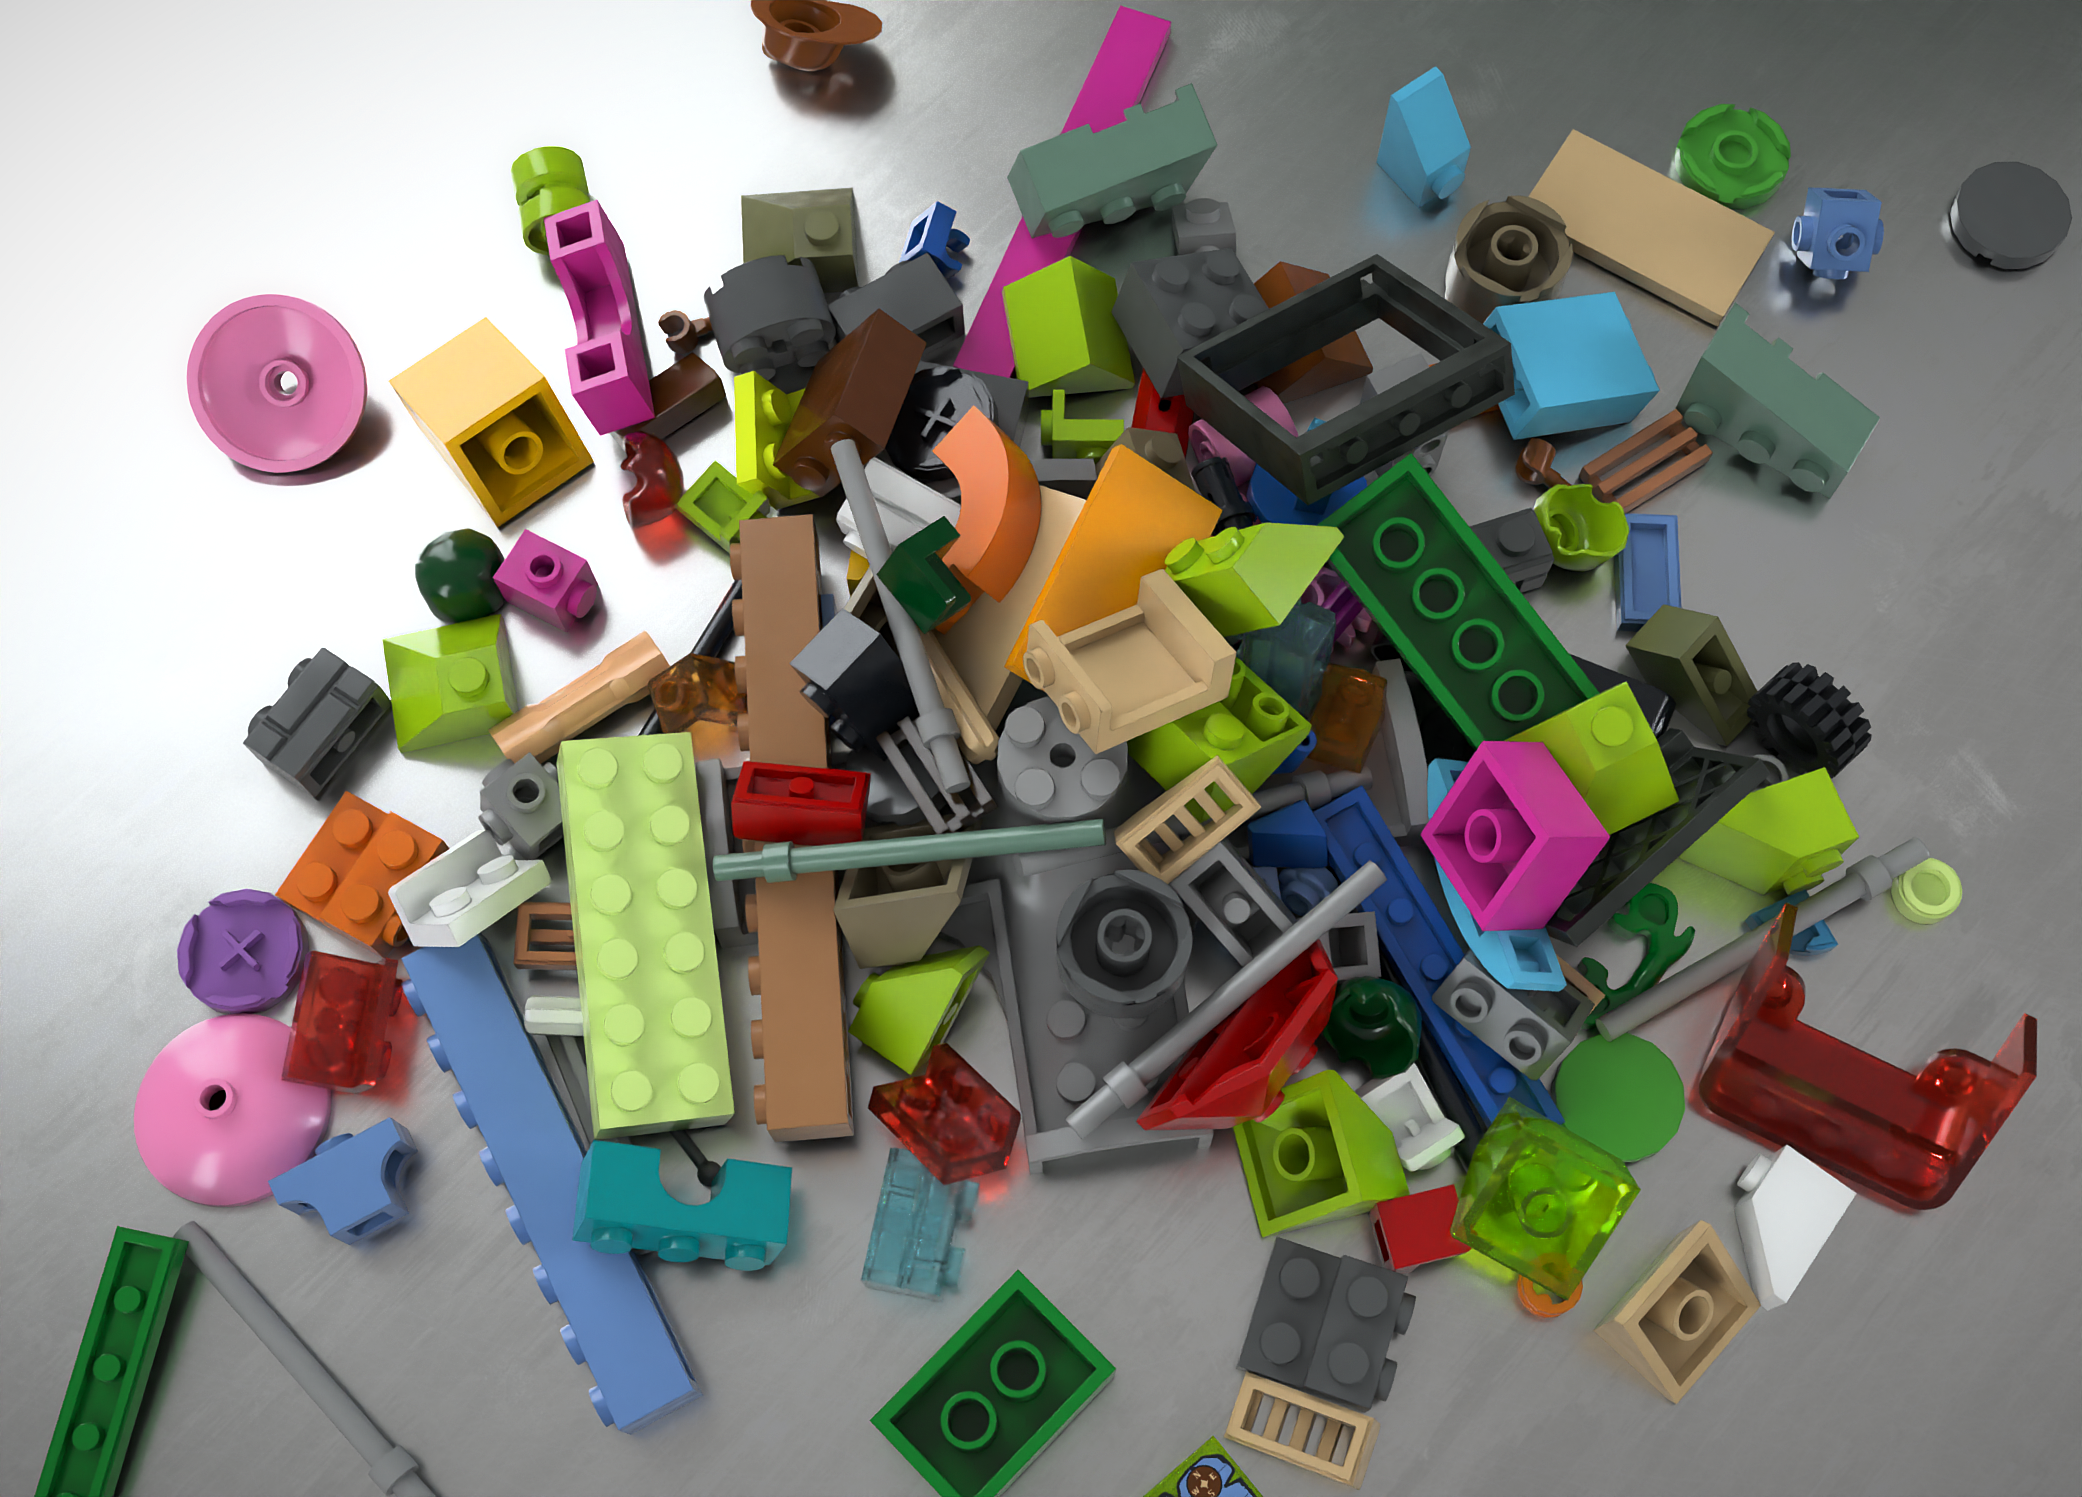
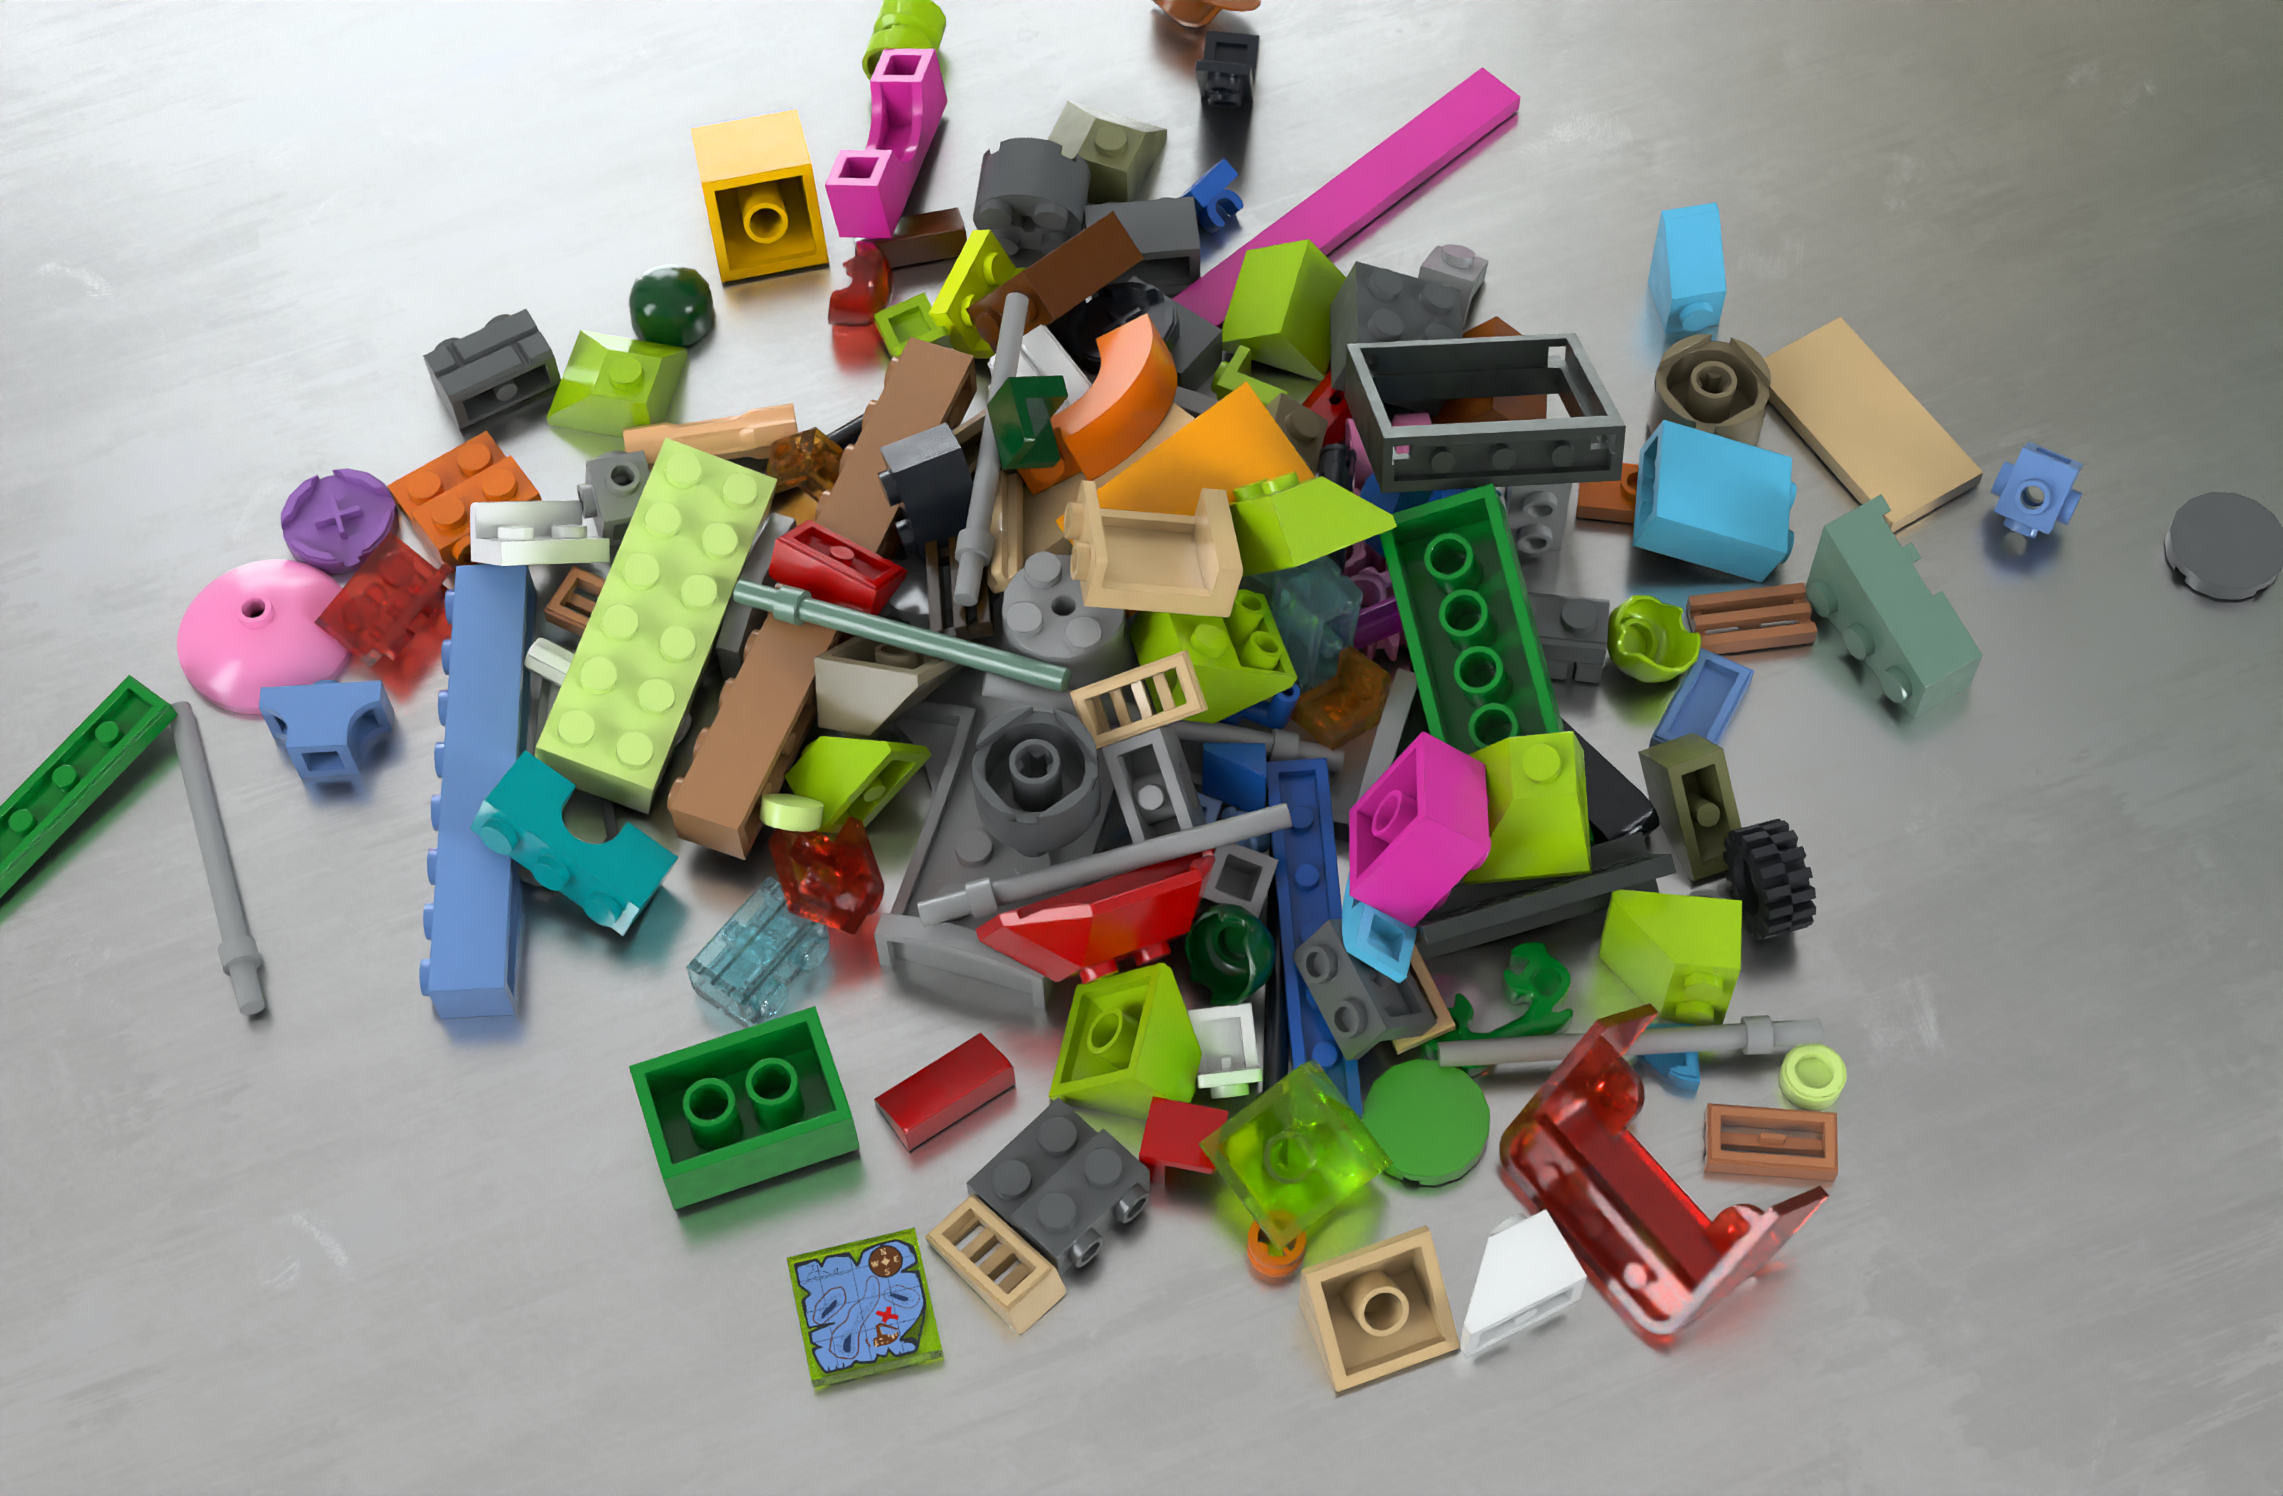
camera: 25 degrees right, 10 degrees down
bright pink dish [186,294,368,473] -> none
dark pink brick [493,529,598,633] -> none
dark orange hand [658,310,713,354] -> none
sand green wedge [1007,83,1218,238] -> none
dark orange hand [1515,438,1571,488] -> none
bright green tile [1675,104,1791,210] -> none
none -> yellowish green tile [759,794,824,832]
none -> red slope [874,1032,1016,1151]
none -> black bracket [1195,31,1260,109]
none -> nougat tile [1704,1103,1838,1181]

